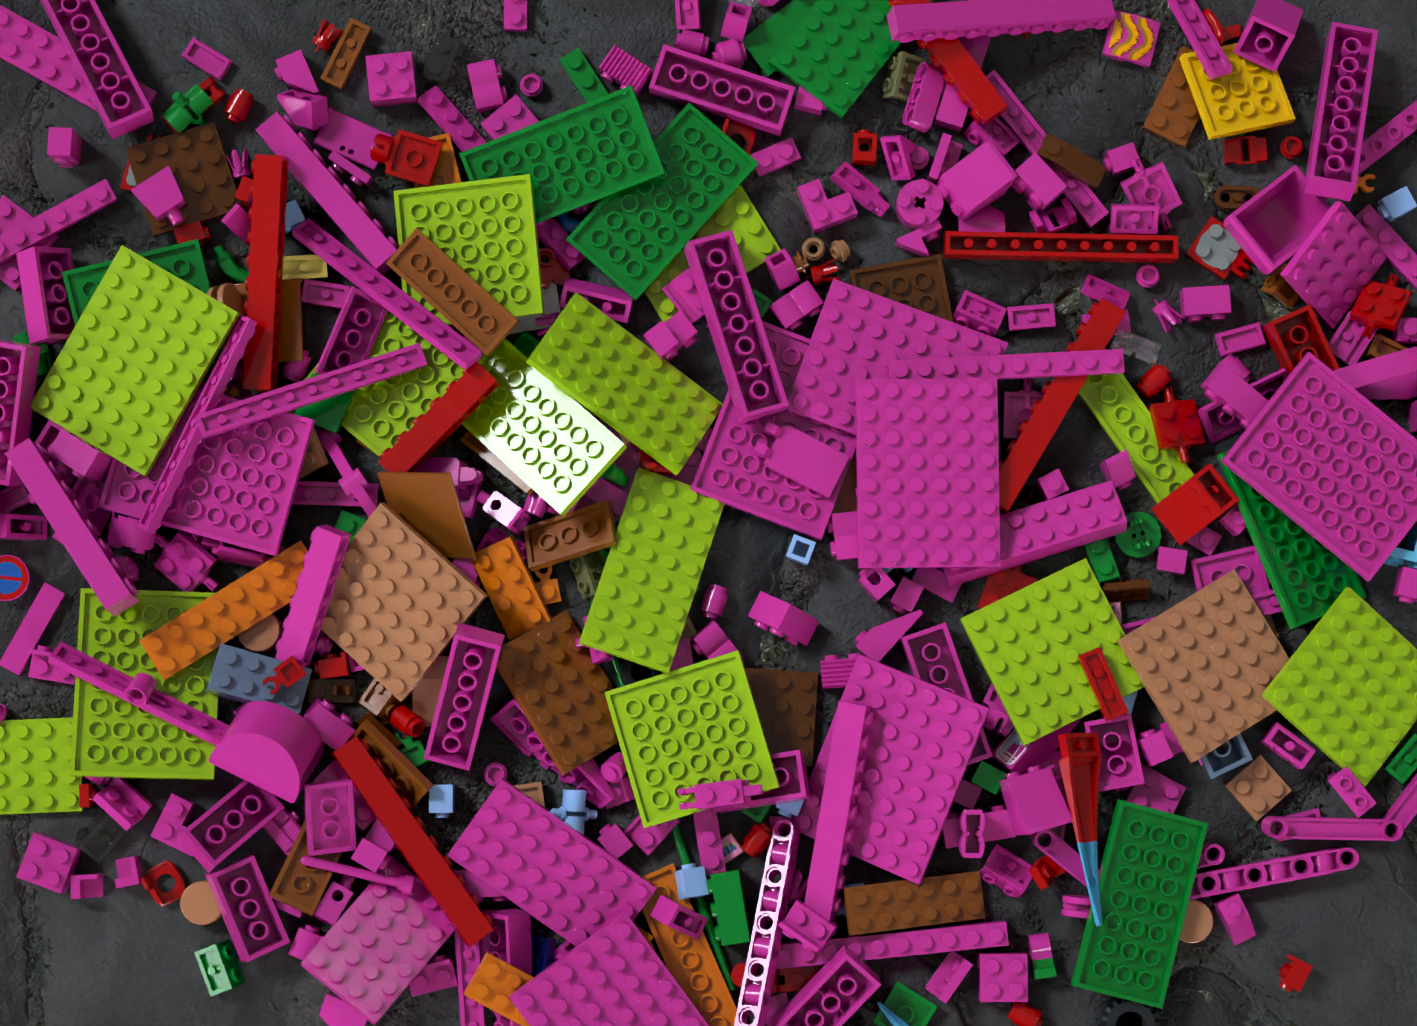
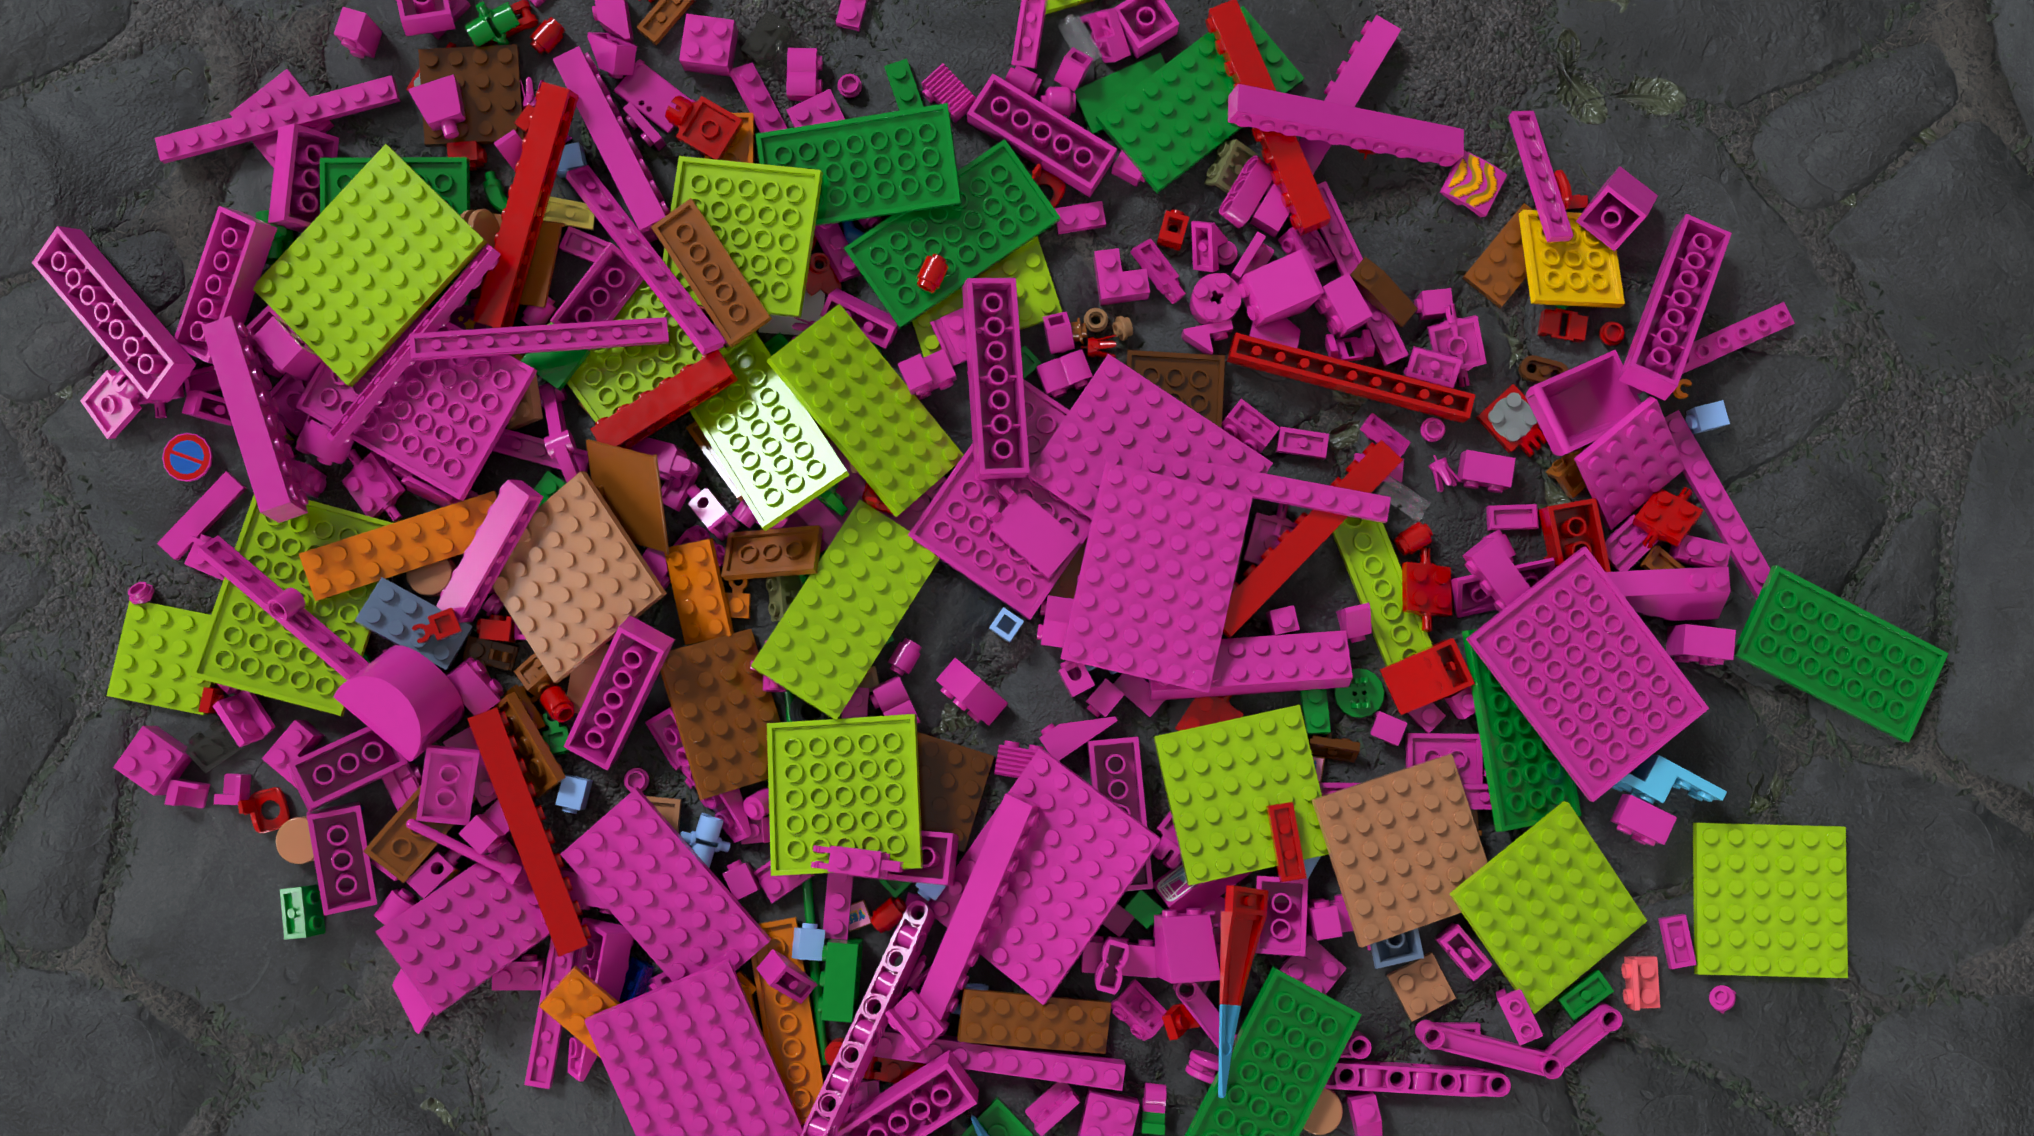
camera: 10 degrees right, 0 degrees up
none -> red brick [916,254,949,293]

